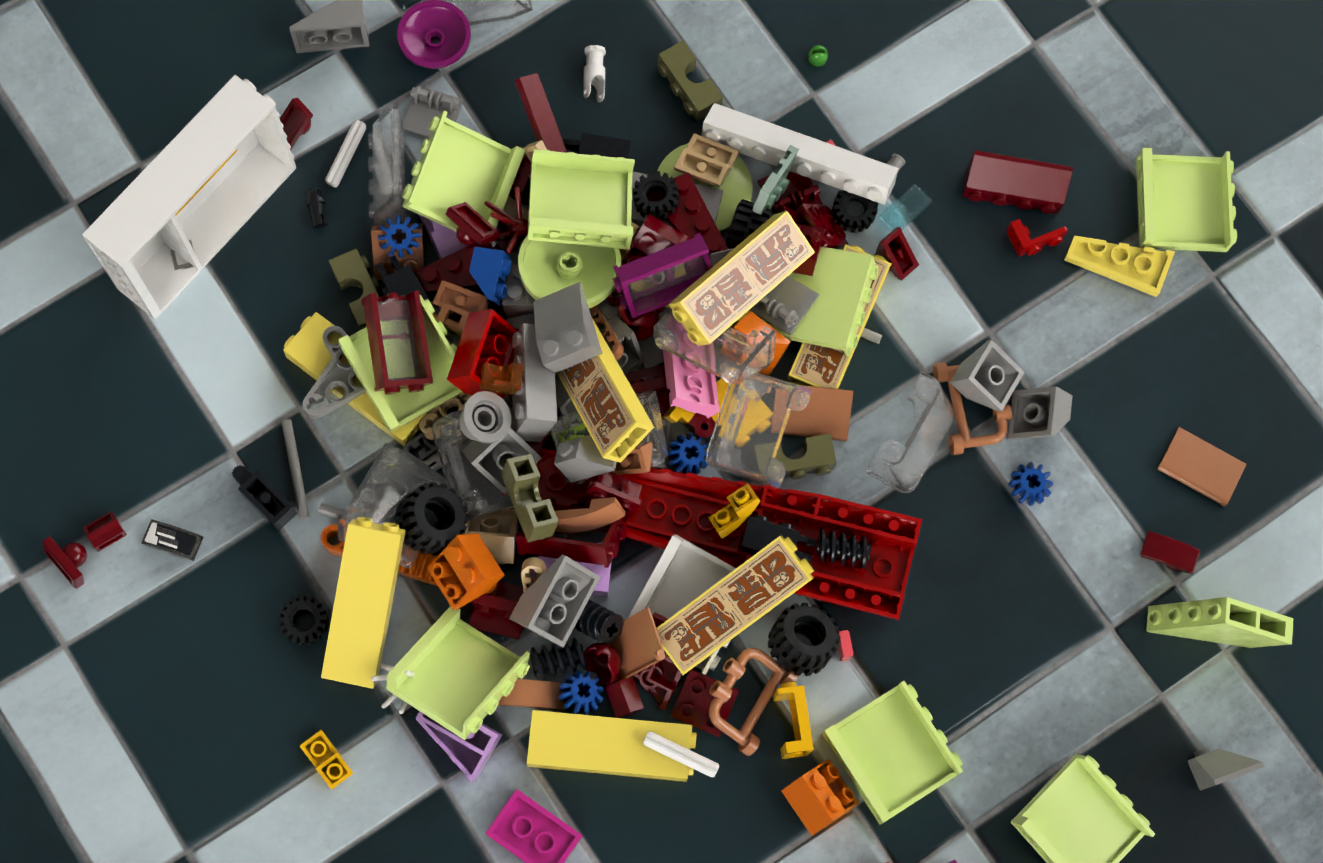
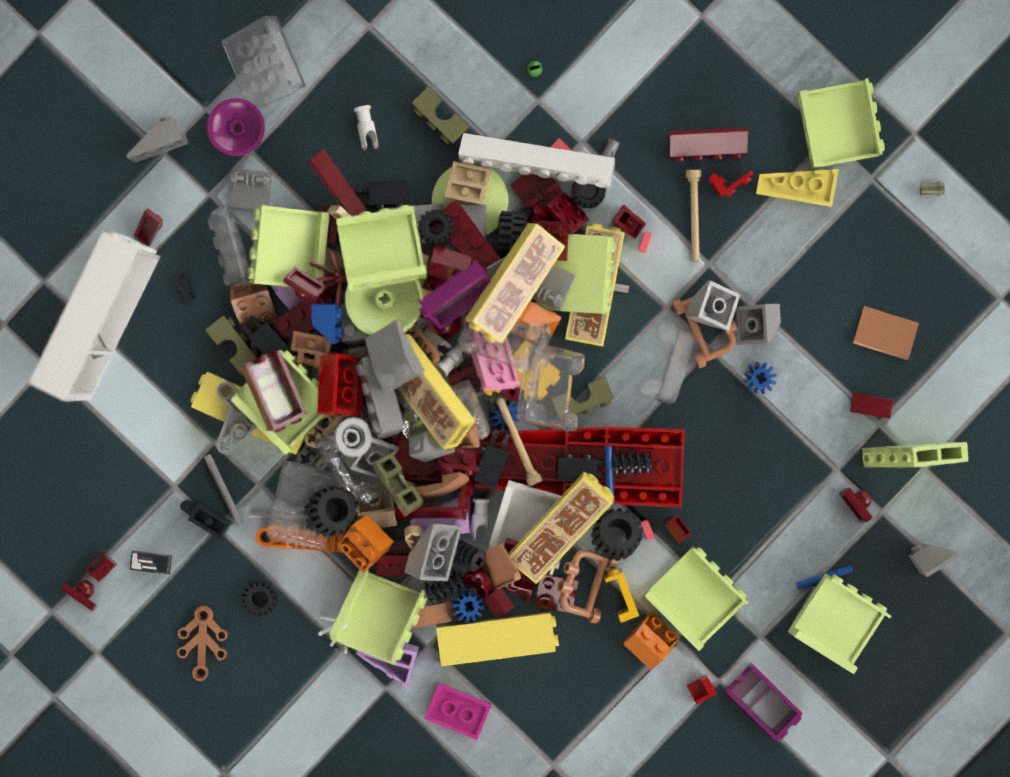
camera: 10 degrees left, 15 degrees up
yellow slope [299,729,353,790] -> none
light yellow brick [321,517,406,689] -> none
white axle [325,120,366,188] -> none
blue gear [378,215,422,258] -> none
clear orange panel [480,363,523,395] -> none
white axle [643,731,719,777] -> none
yellow slope [708,483,760,539] -> none
sand green wing [752,145,799,215] -> none
nougat piece [771,383,854,441] -> none
clear light blue slope [879,184,932,230] -> none
none -> nougat plant [177,606,228,681]
none -> white piece [434,339,471,378]
none -> white piece [471,498,490,542]
none -> black hinge [474,430,511,489]
none -> tan piece [497,398,542,486]
none -> blue bar [604,446,614,505]
none -> coral tile [638,232,652,253]
none -> dark red piece [664,514,692,543]
none -> tan piece [686,170,701,262]
none -> blue bar [796,565,853,590]
none -> dark red tile [839,487,873,523]
none -> olive pin [920,181,945,196]

